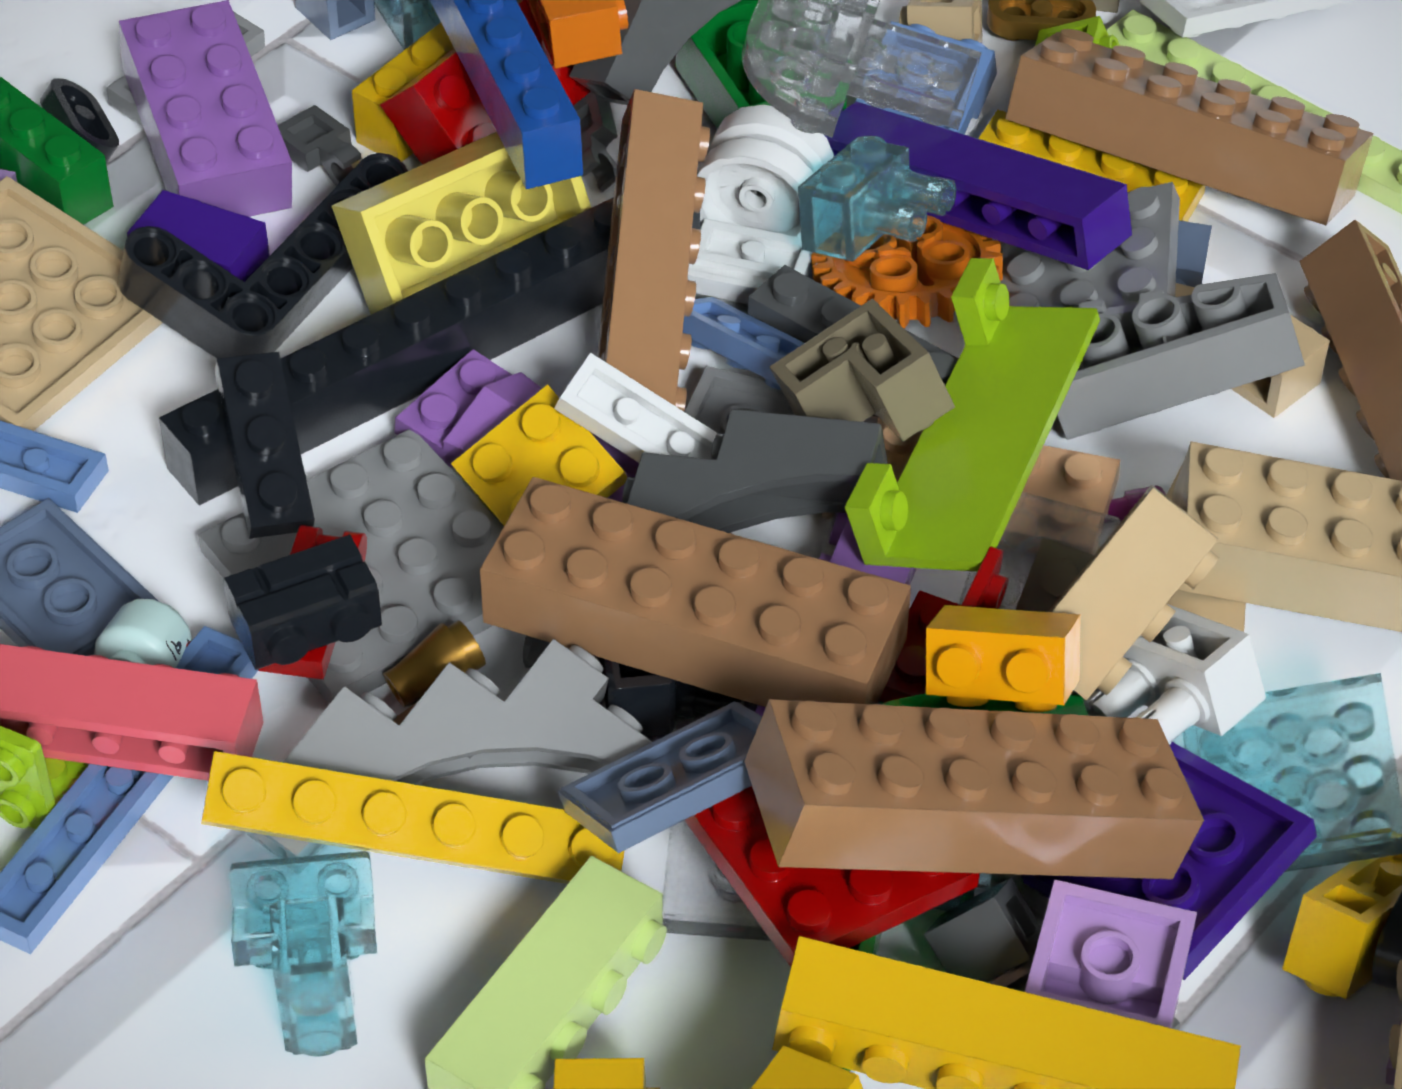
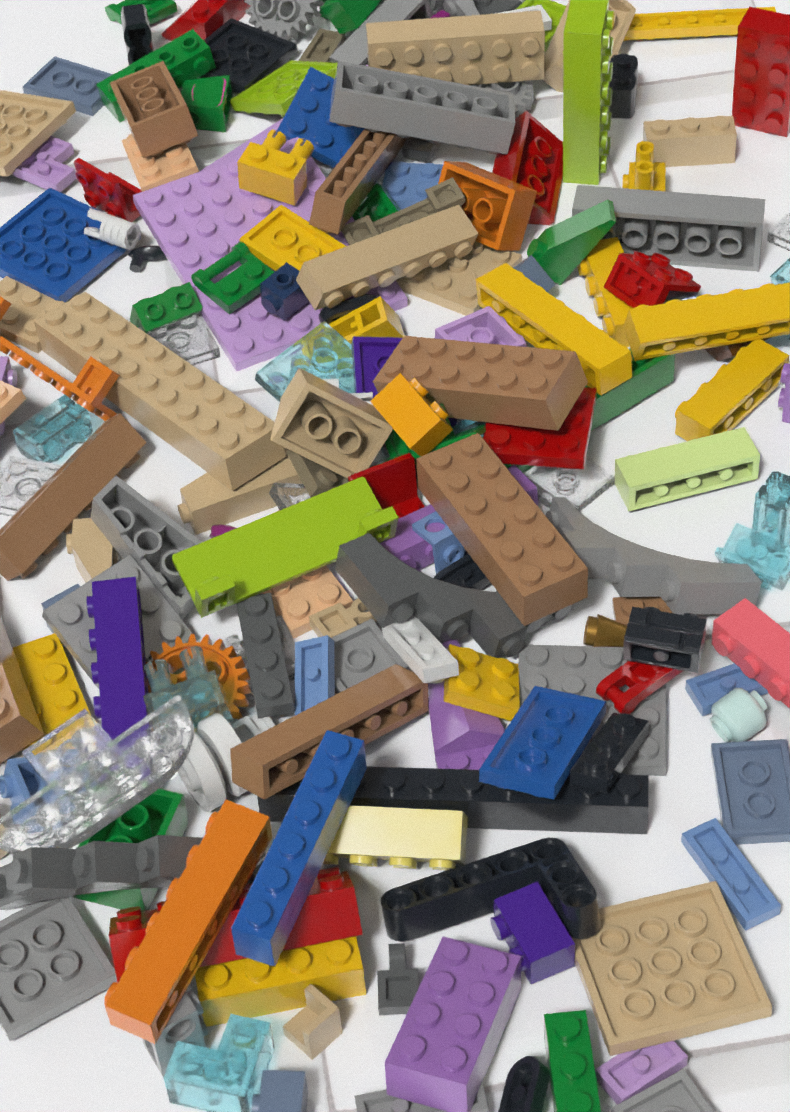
camera: 135 degrees left, 0 degrees up
yellow plate [201,751,625,884] -> none
sand blue tile [558,701,762,853] -> none
dark tan brick [769,298,955,441] -> none
none -> tan panel [283,984,342,1060]
none -> blue plate [479,686,606,800]

